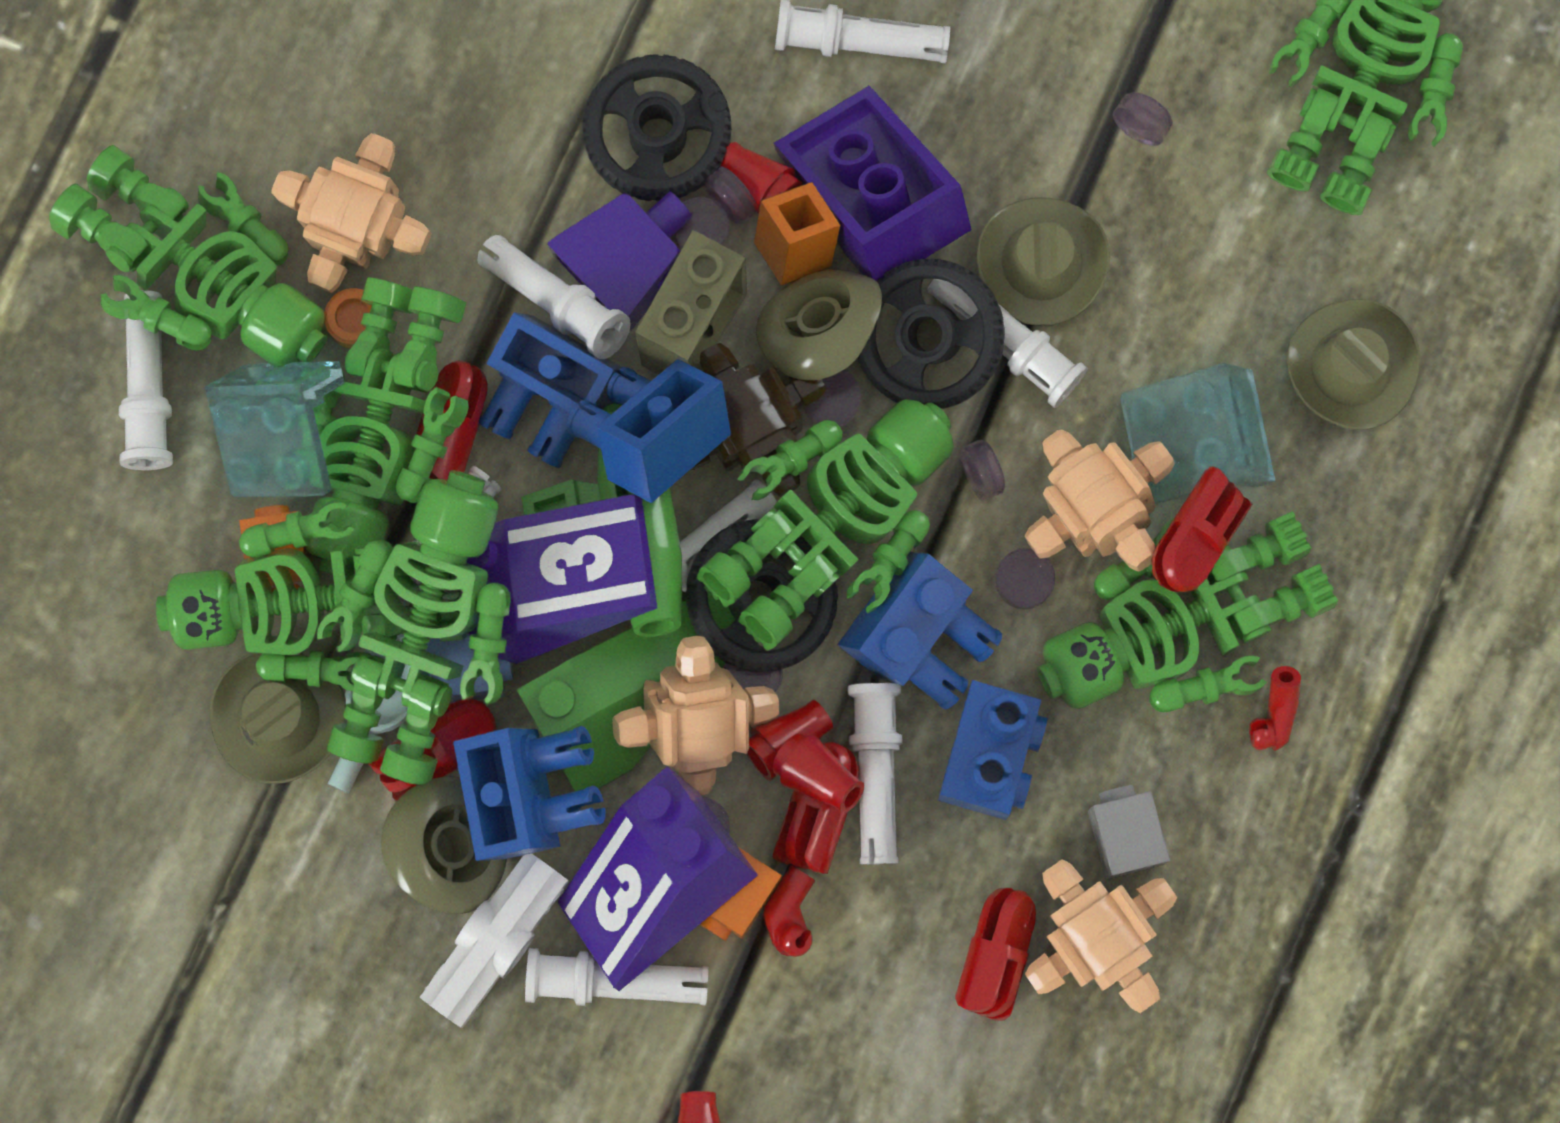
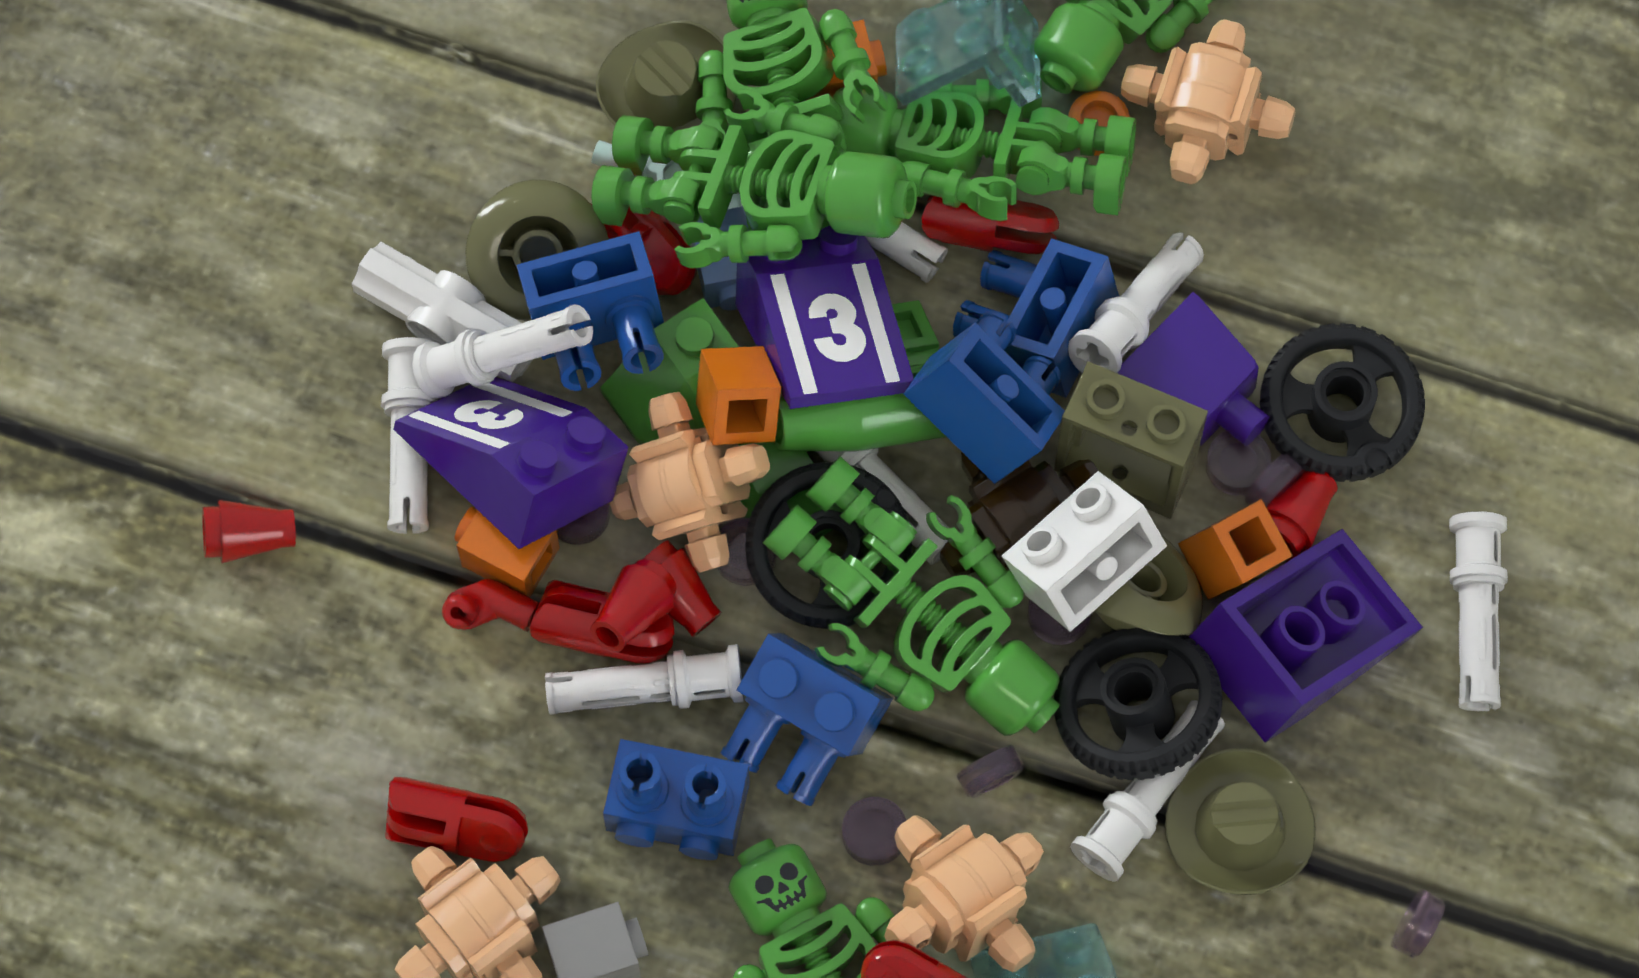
camera: 85 degrees right, 10 degrees down
none -> white pin [412,304,593,399]
none -> orange brick [696,346,781,445]
none -> white brick [1002,471,1167,632]

